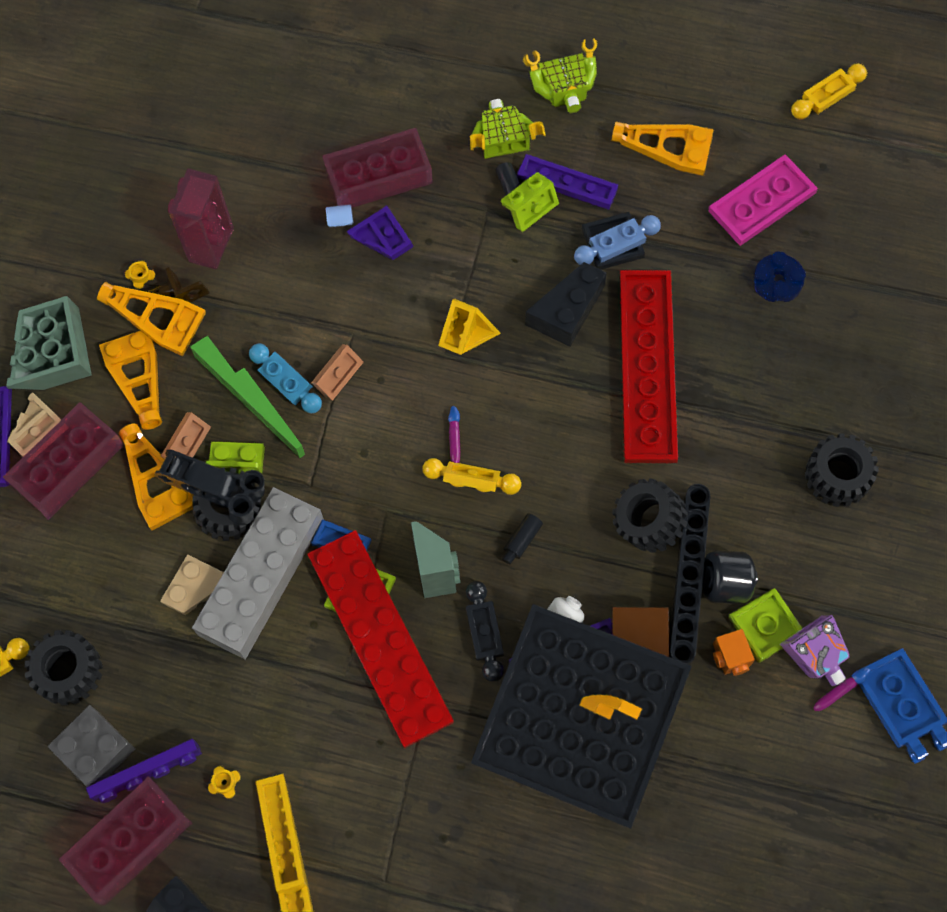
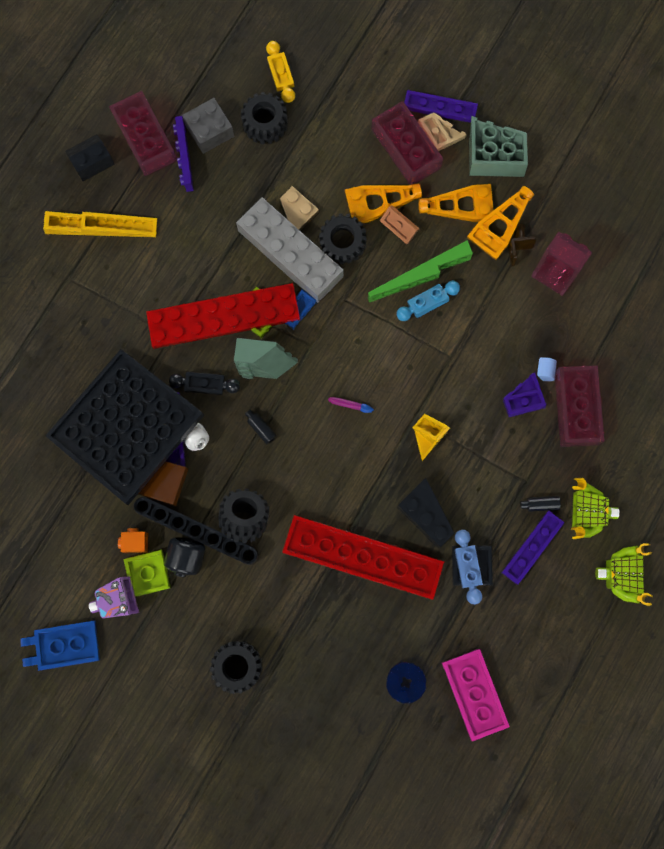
camera: 105 degrees right, 10 degrees up
yellow plate [125,261,155,289] -> none
black piece [154,449,265,526] -> none
lime bracket [206,442,265,474] -> none
yellow plate [208,766,241,799] -> none
nougat plate [311,344,363,401] -> none
yellow plate [423,458,521,495] -> none
lime bracket [501,173,559,232] -> none
light orange slope [580,695,641,719] -> none
light orange plate [611,122,713,176] -> none
yellow plate [791,64,867,119] -> none
magenta piece [813,668,871,711] -> none

